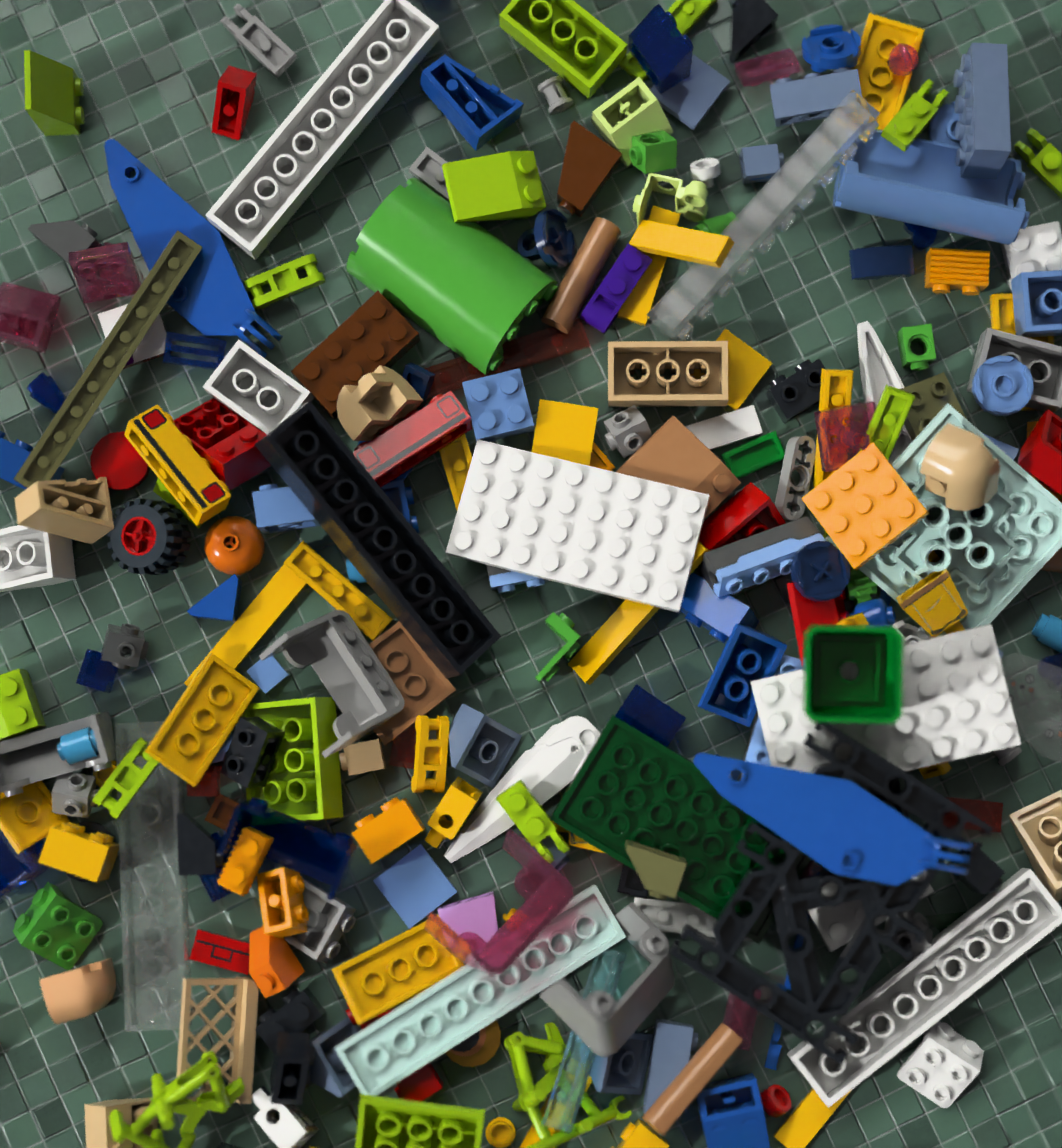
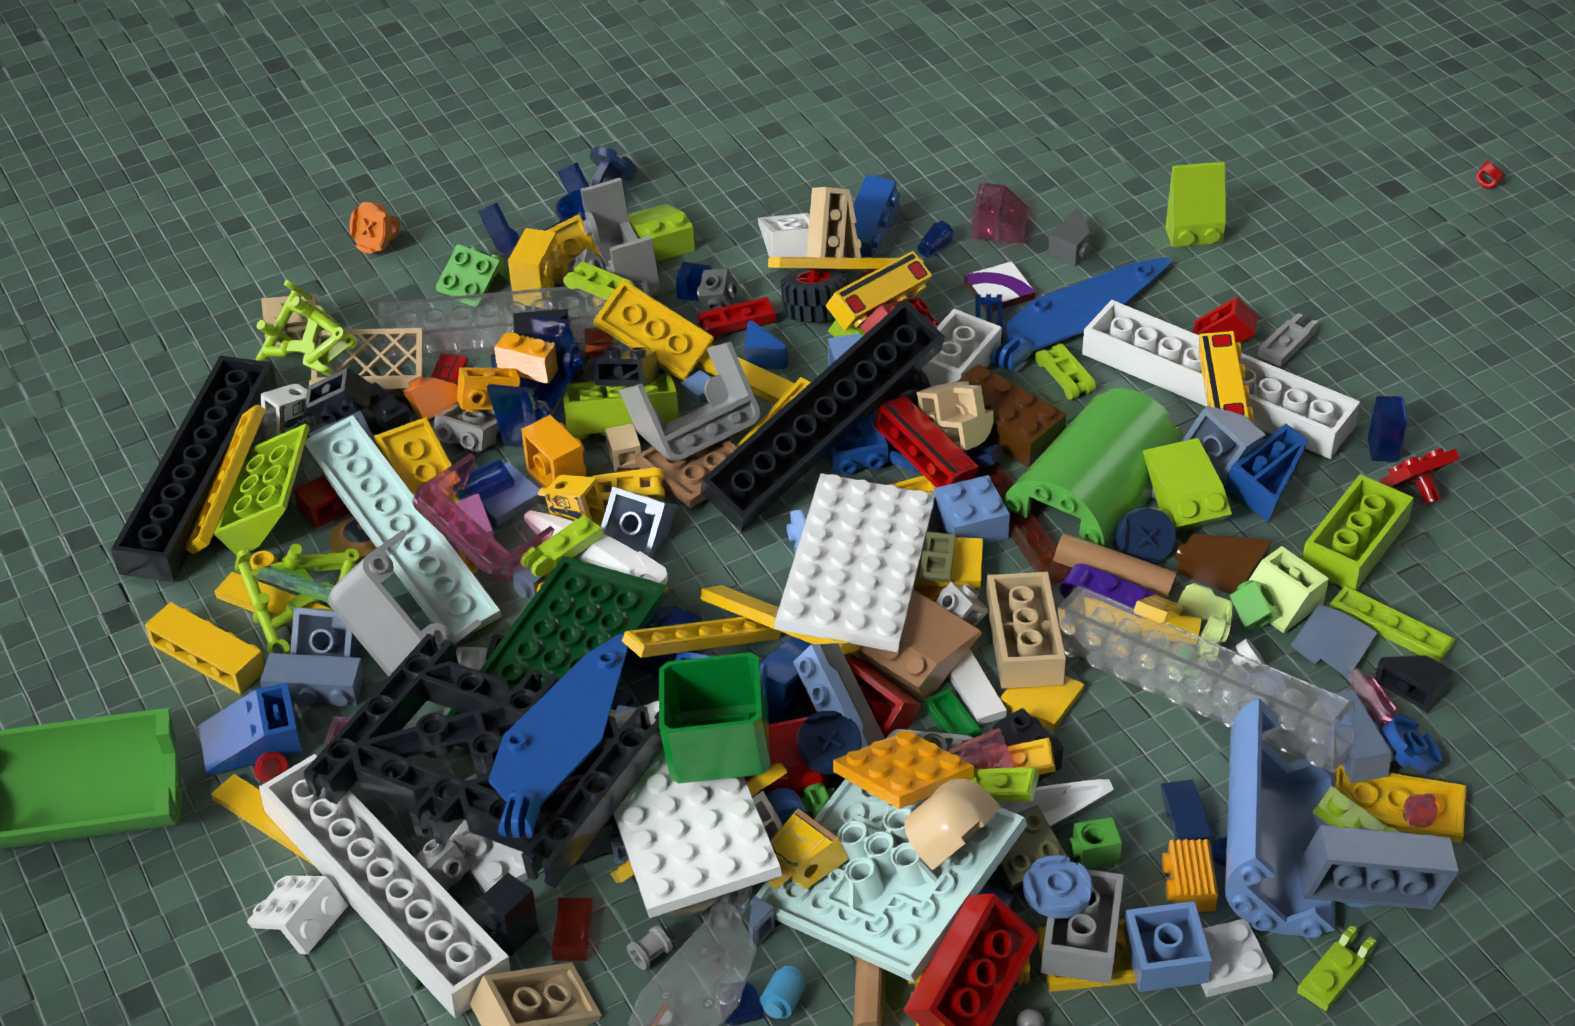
camera: 90 degrees right, 40 degrees down
olive plate [13,230,202,488] -> none
light nougat brick [40,958,116,1024] -> none
clear pink plate [69,242,141,304] -> none
orange cylinder [204,516,264,575] -> none
bright green bracket [535,612,581,683] -> none
light grey bush [537,76,573,115] -> none
olive slope [625,839,687,900] -> none
clear blue slope [628,4,694,94] -> none
medium nougat brick [642,1023,743,1135] -> none
none -> clear blue tile [449,459,515,501]
none -> yellow tile [622,617,781,658]
none -> red plate [697,297,776,339]
none -> yellow tile [768,257,924,269]
none -> olive slope [919,532,955,582]
none -> sand blue slope [1181,406,1266,483]
none -> yellow brick [1198,331,1253,423]

